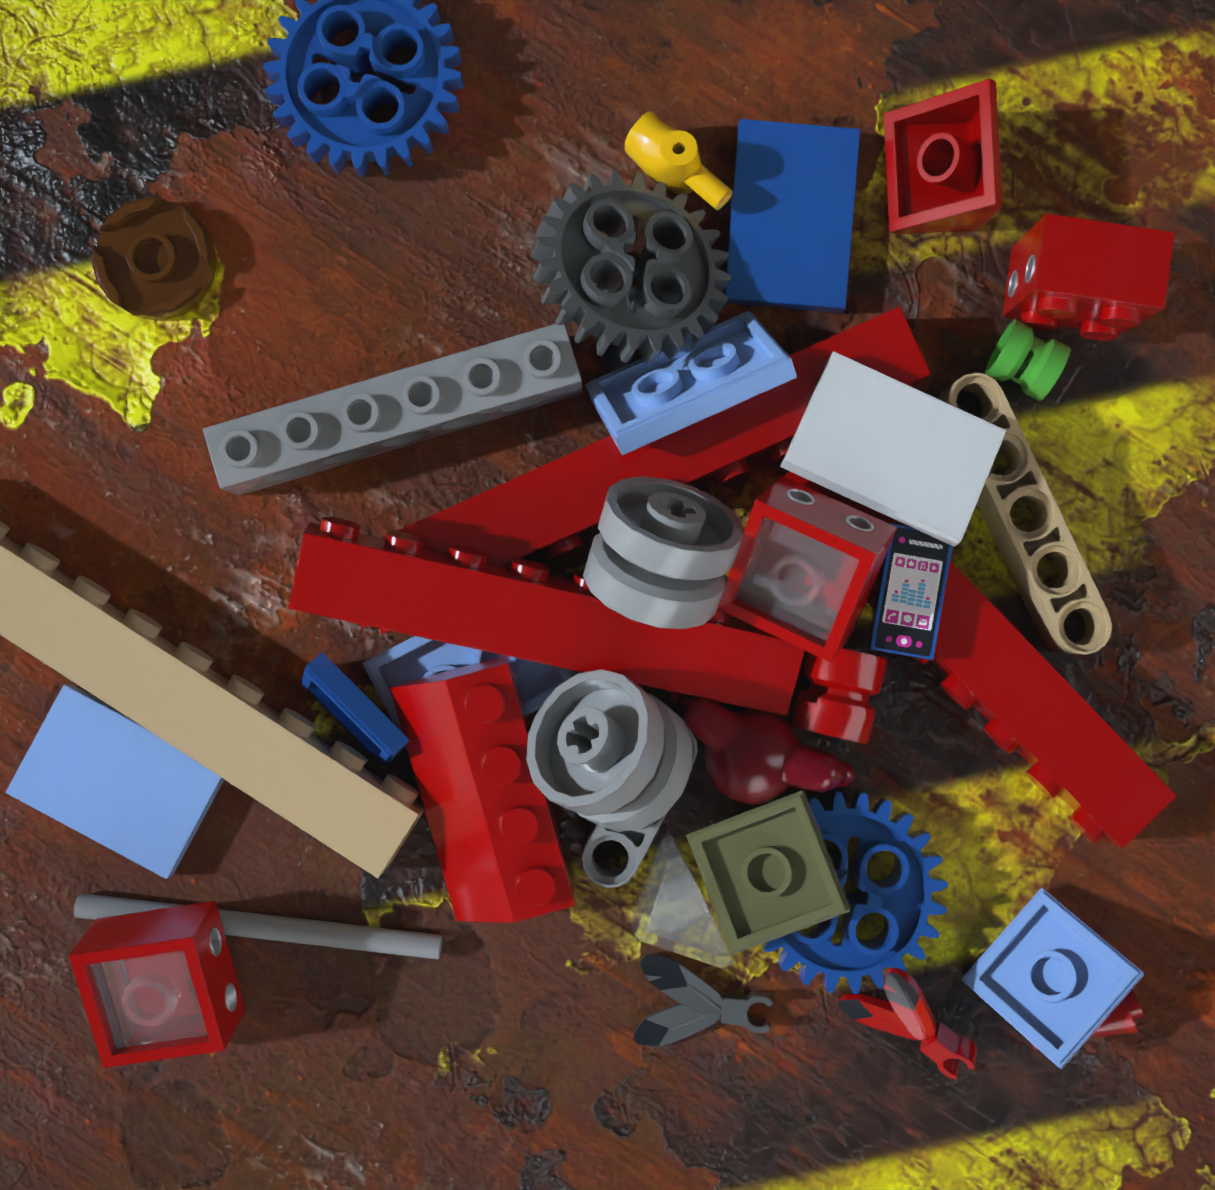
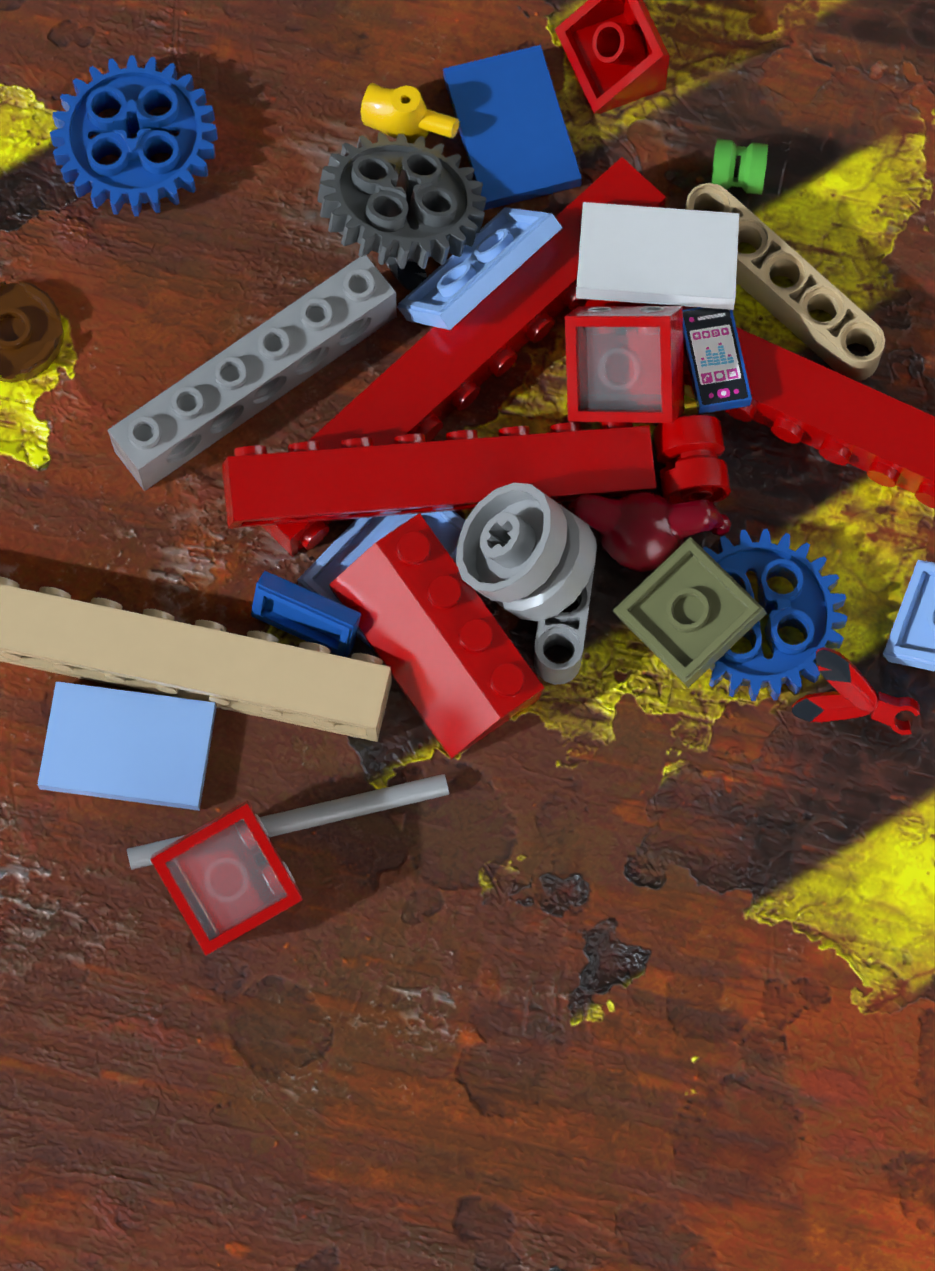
camera: 25 degrees left, 15 degrees down
light grey wheel [583,476,743,629] -> none
clear slope [632,828,734,969] -> none
dark grey piece [634,953,773,1047] -> none
red piece [1002,213,1175,341] -> none

